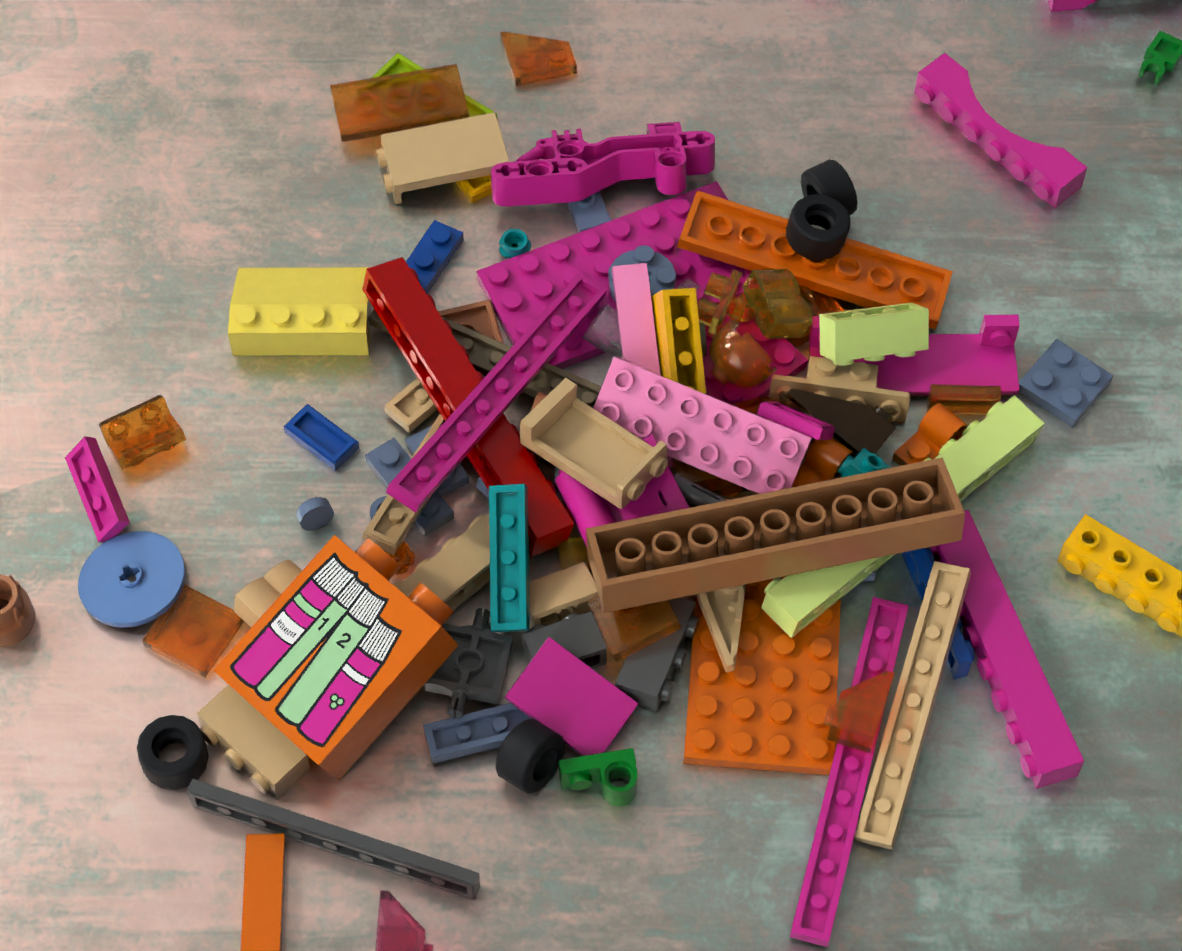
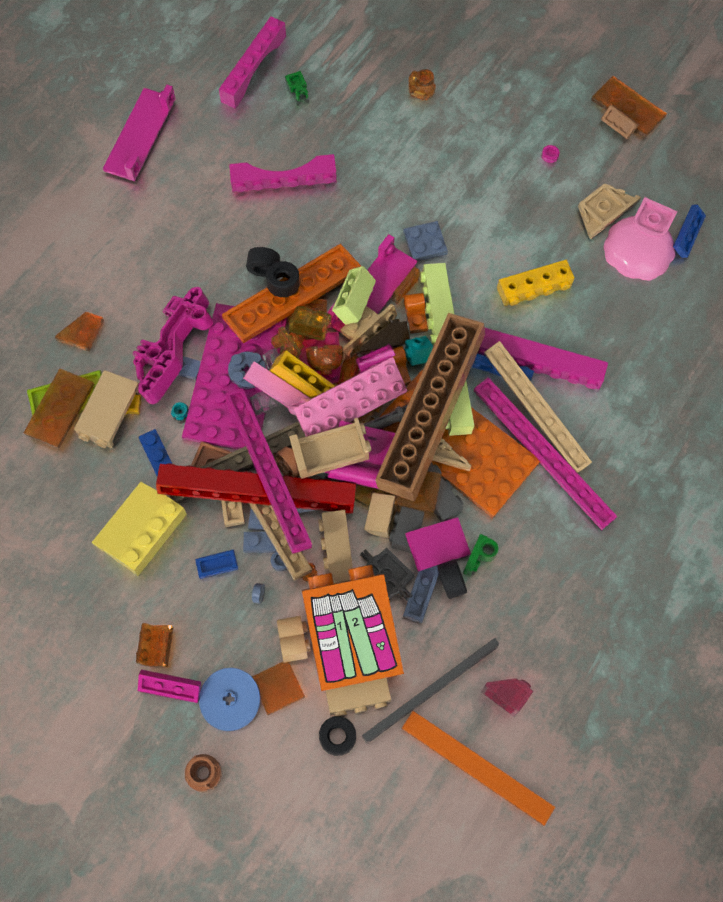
camera: 55 degrees left, 10 degrees up
teal plate [489,484,530,633] -> none
clear orange slope [823,671,895,753] -> none

